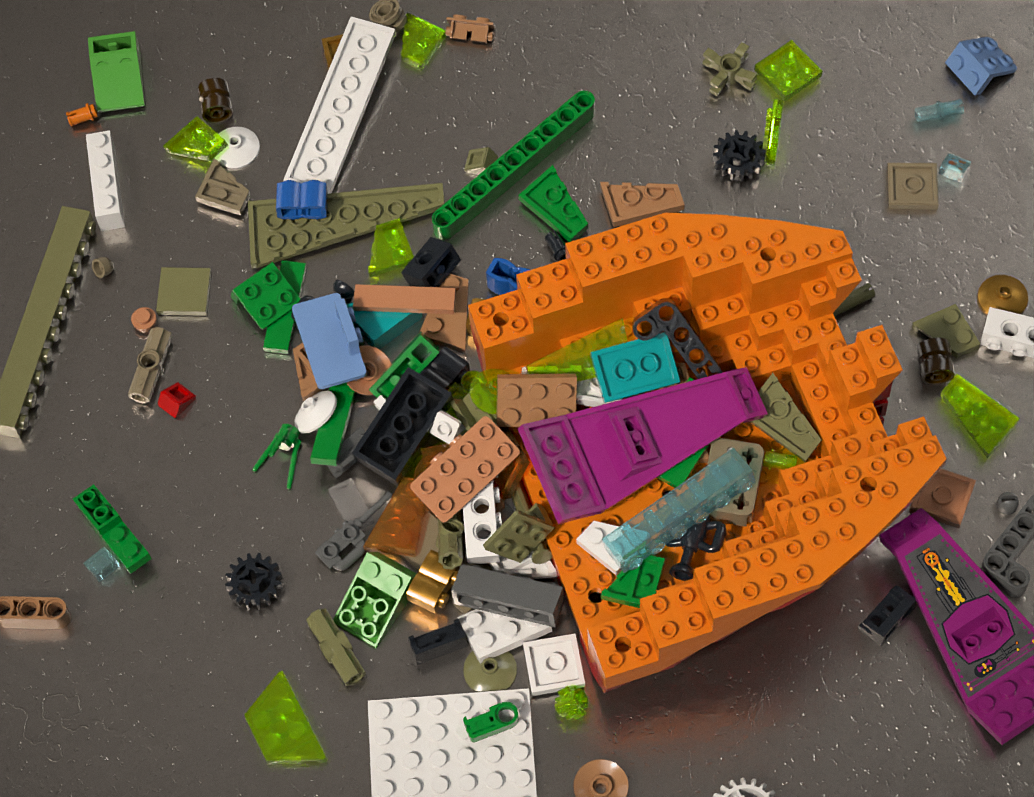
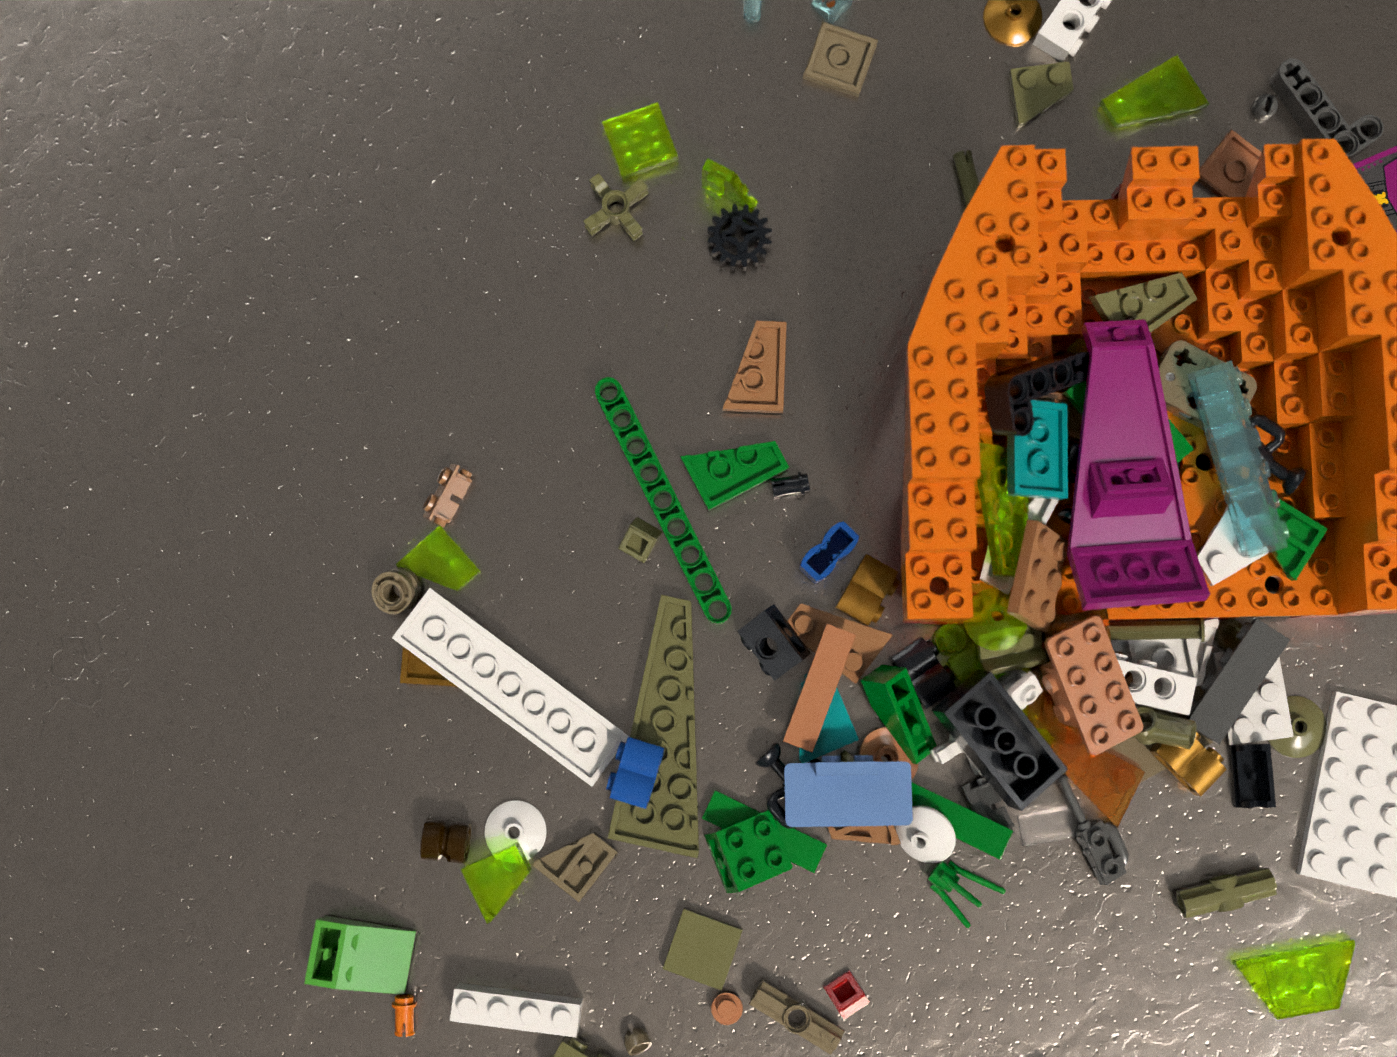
camera: 75 degrees left, 20 degrees up
black gear [225,553,283,610] -> none
bright green slope [333,551,416,648] -> none
clear neon green wing [368,218,414,277] -> none
green piece [463,702,519,743] -> none
olive bracket [483,503,555,563] -> none
white plate [523,633,585,696] -> none
clear neon green gear [555,686,588,720] -> none
clear neon green pin [763,449,797,470] -> none
dark brown wheel [917,338,955,385] -> none

